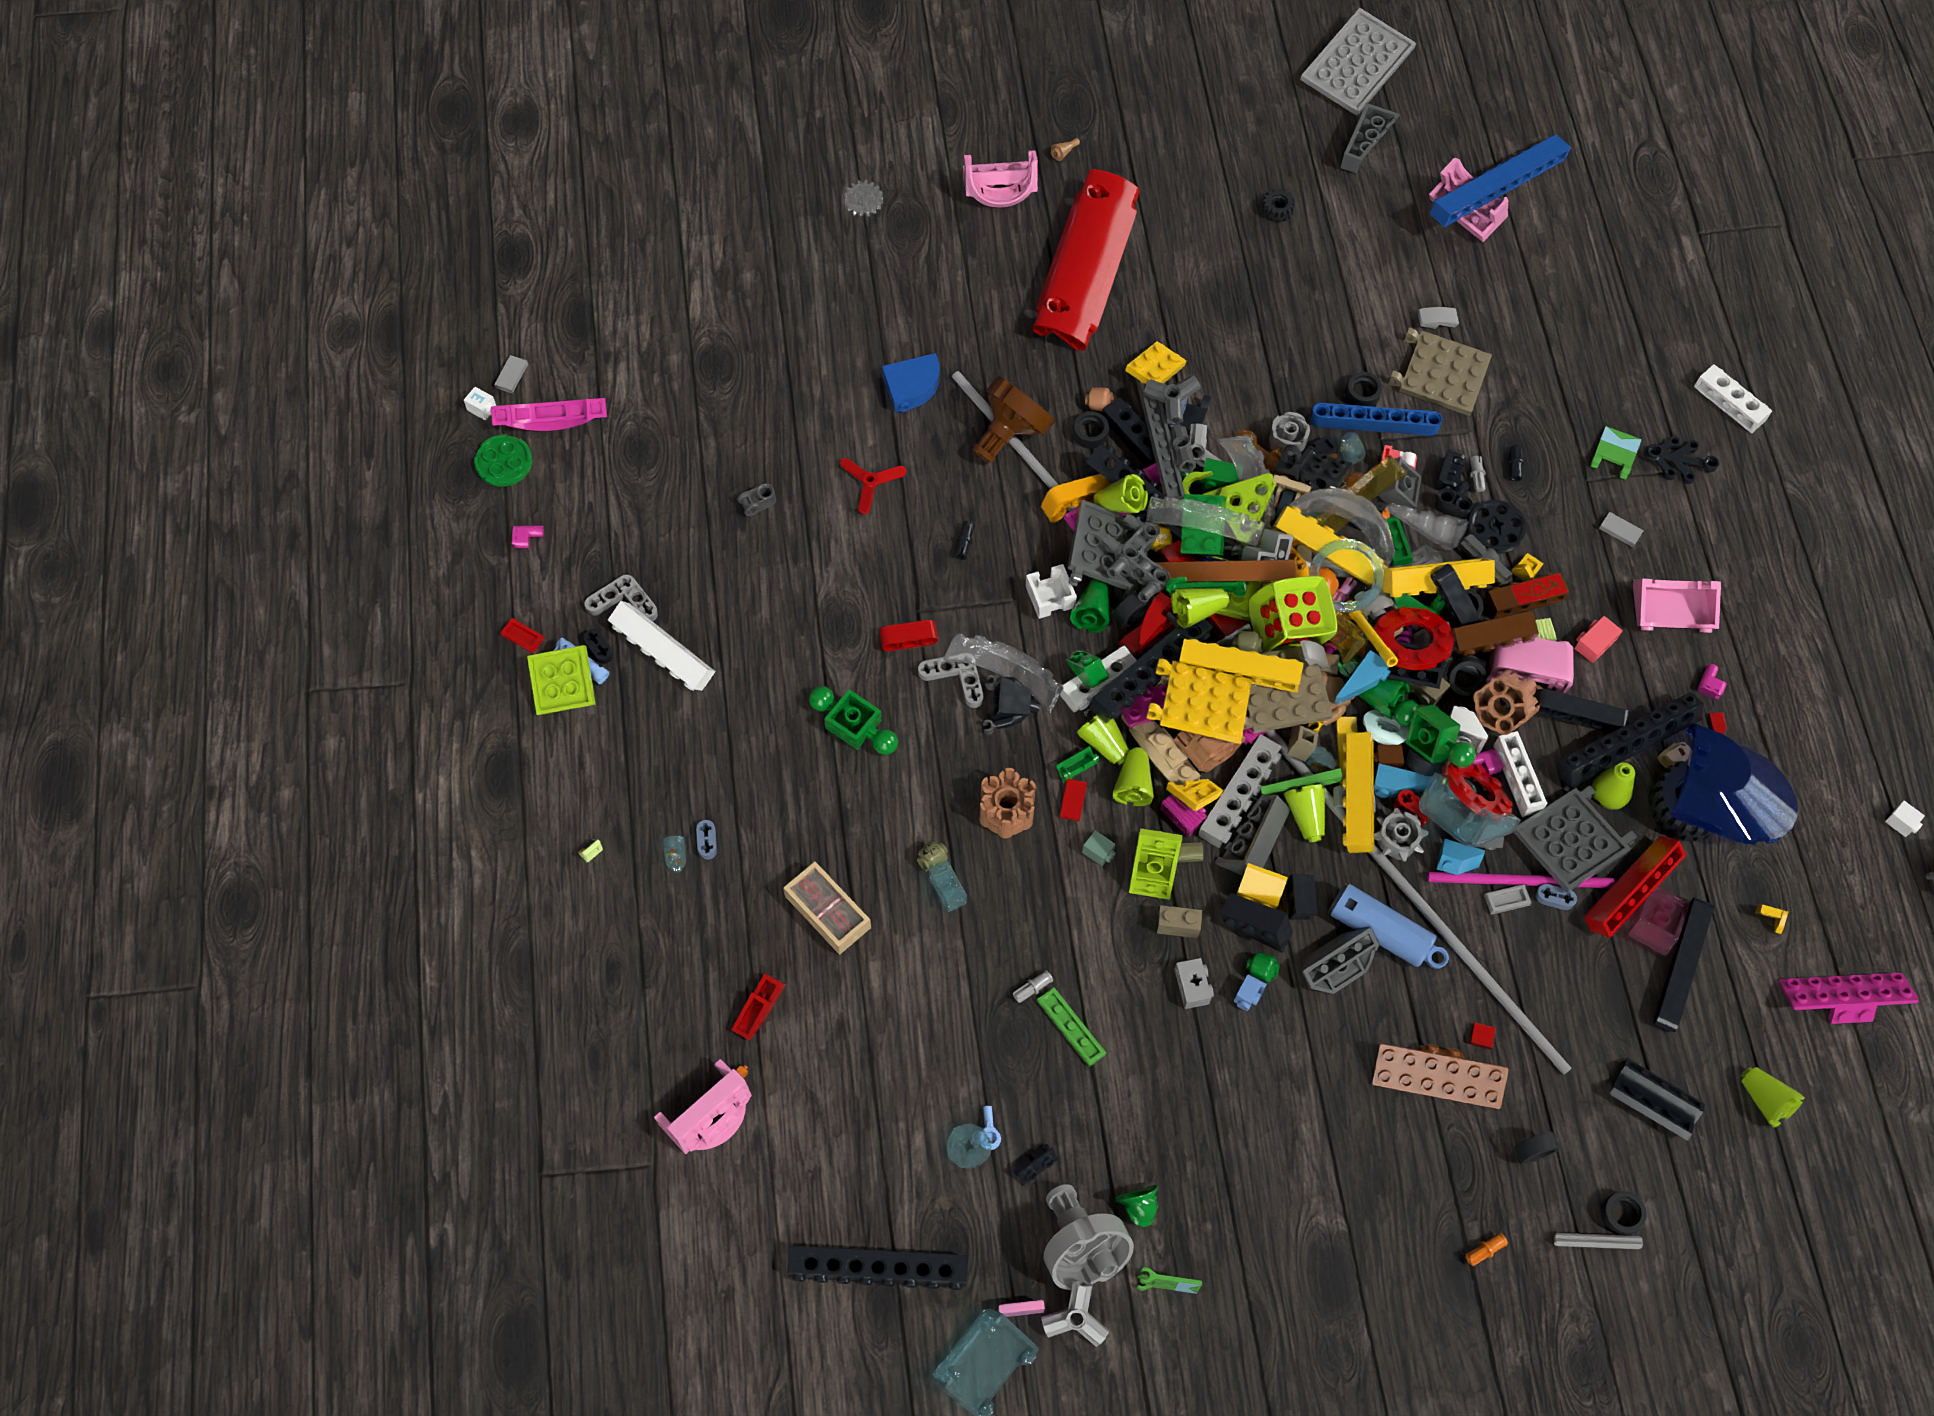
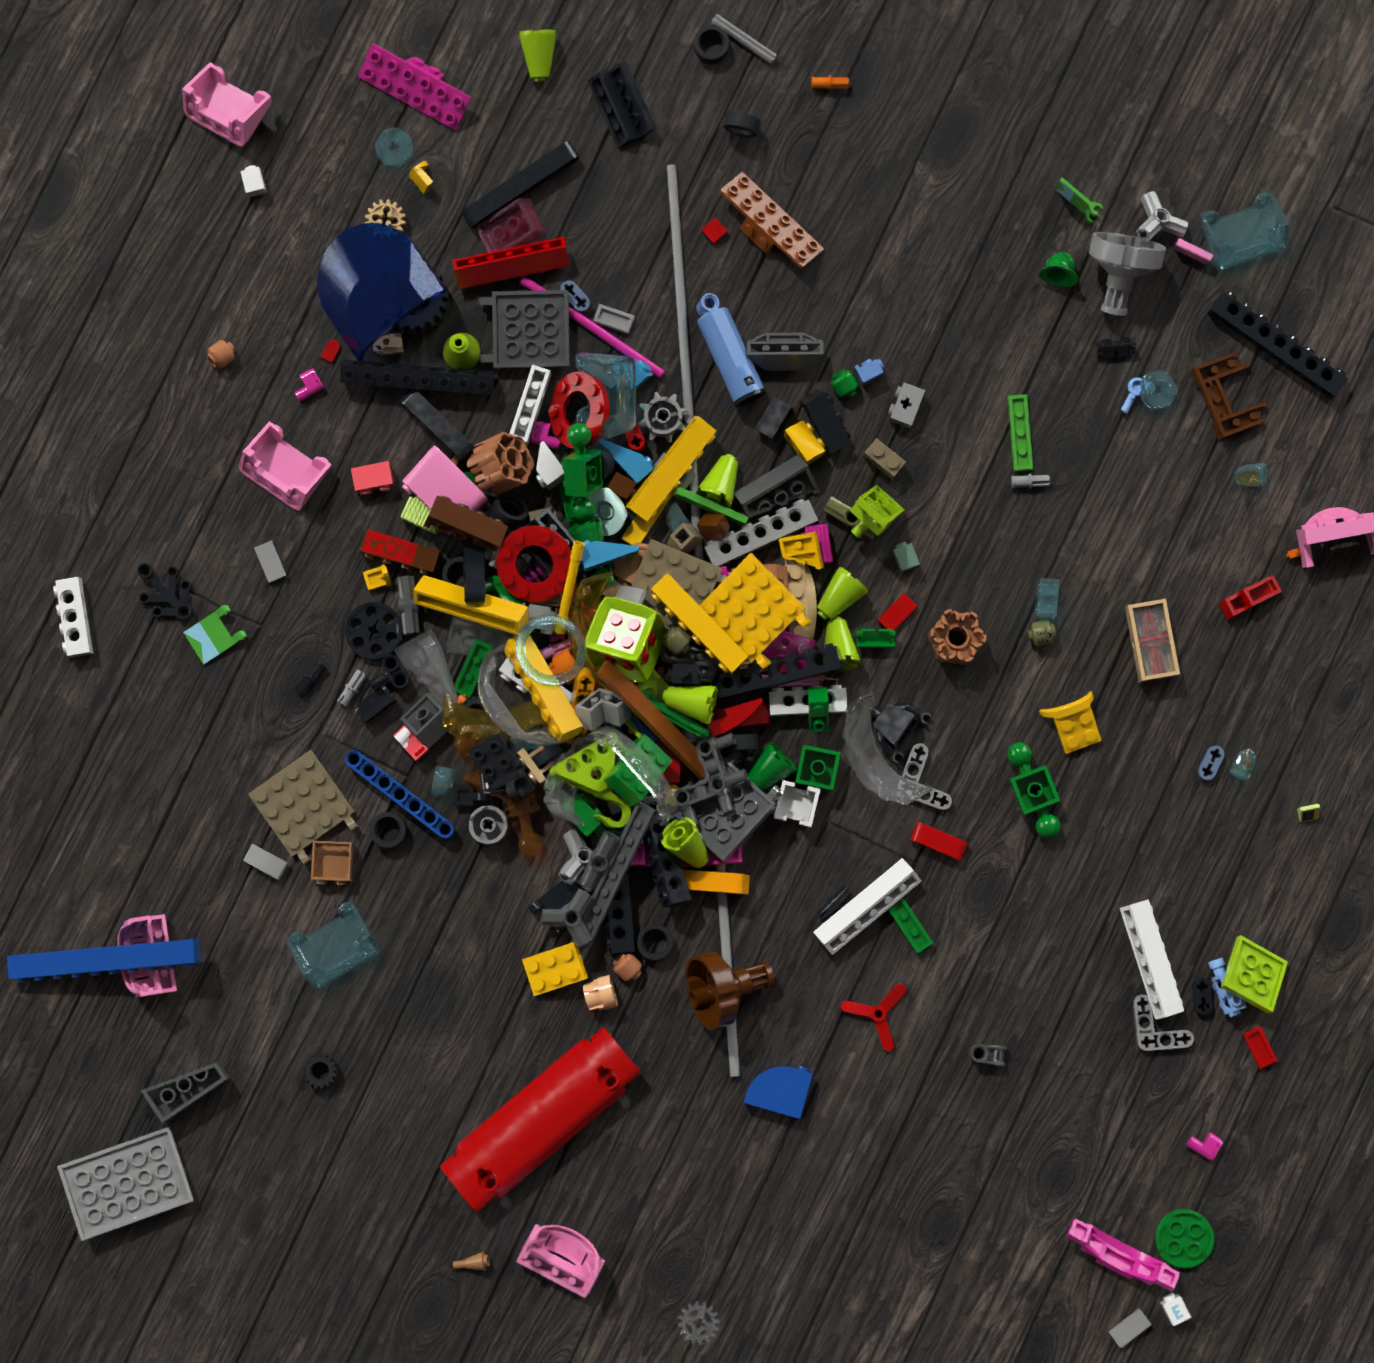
camera: 145 degrees left, 20 degrees up
none -> nougat head [206,340,236,368]
none -> clear light blue windscreen [285,900,380,988]
none -> medium nougat piece [311,841,354,885]
none -> tan gear [365,199,406,241]
none -> clear light blue plate [375,128,414,167]
none -> light nougat piece [583,975,618,1010]
none -> black torso [664,657,720,686]
none -> reddish brown brick [697,512,730,541]
none -> green brick [795,745,841,791]
none -> white brick [813,858,921,955]
none -> green plate [888,897,933,954]
none -> yellow piece [1039,691,1102,754]
none -> reddish brown wedge [1190,352,1267,440]
none -> clear light blue rock [1234,462,1268,487]

